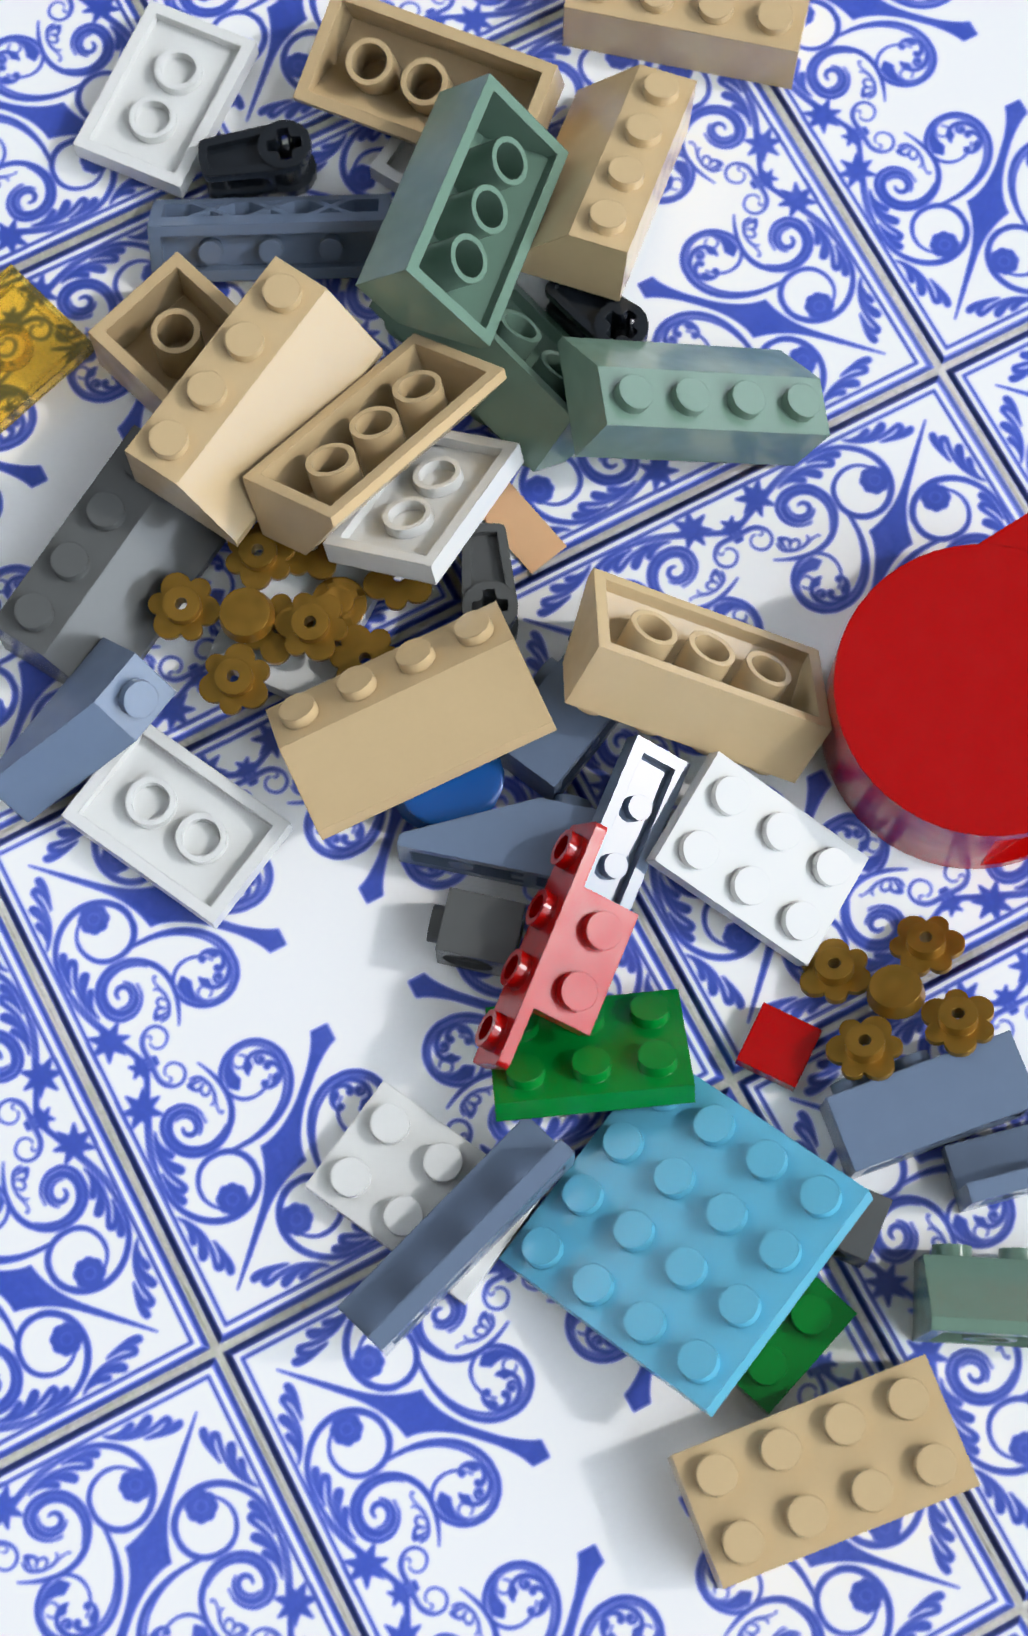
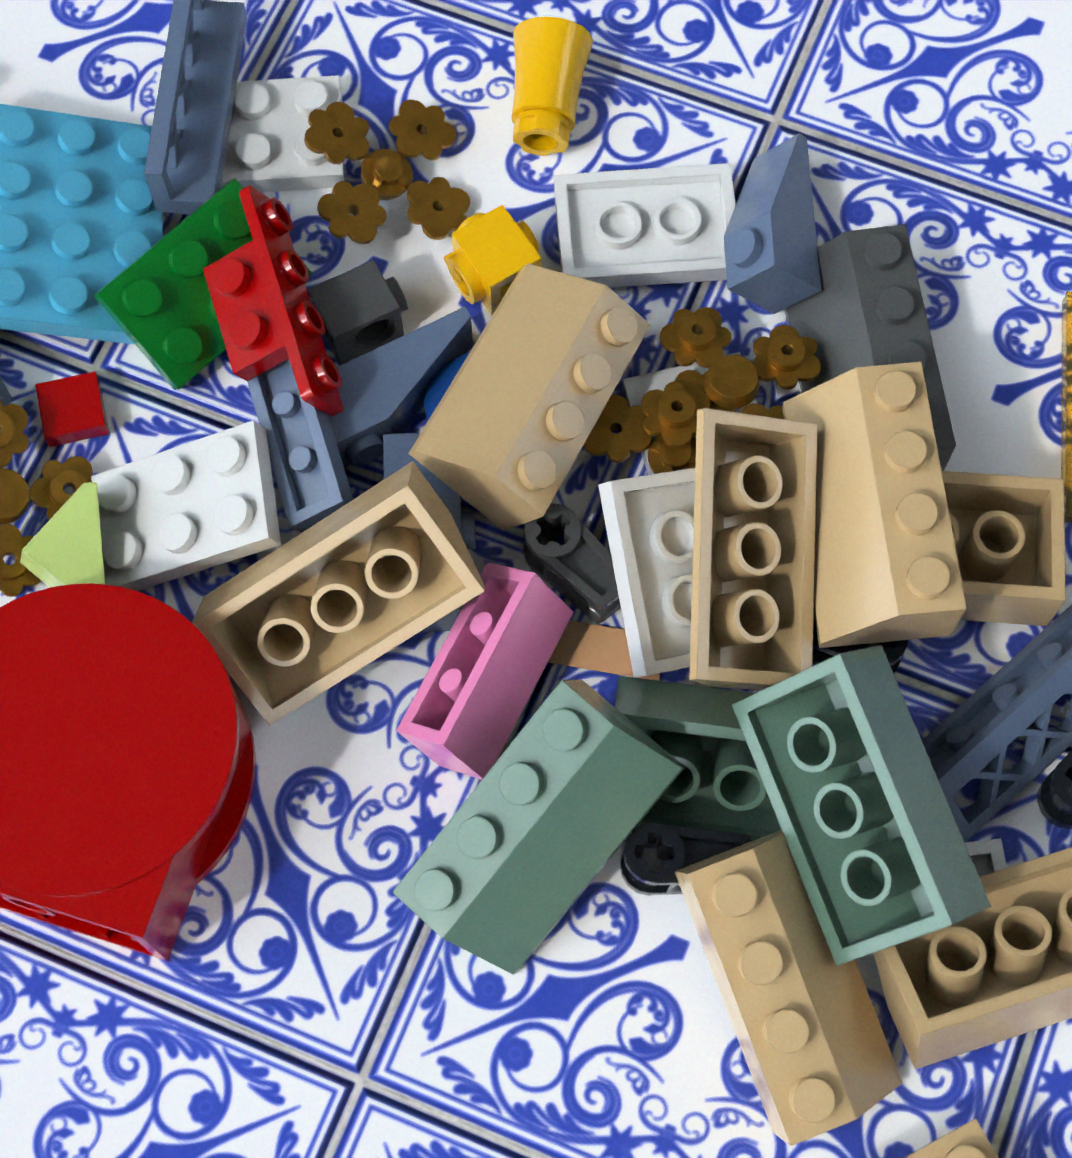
camera: 140 degrees right, 5 degrees down
none -> yellowish green slope [20,482,105,588]
none -> pearl gold plant [304,99,471,244]
none -> bright pink brick [396,562,574,780]
none -> yellow brick [443,204,542,315]
none -> yellow plant [511,16,593,156]

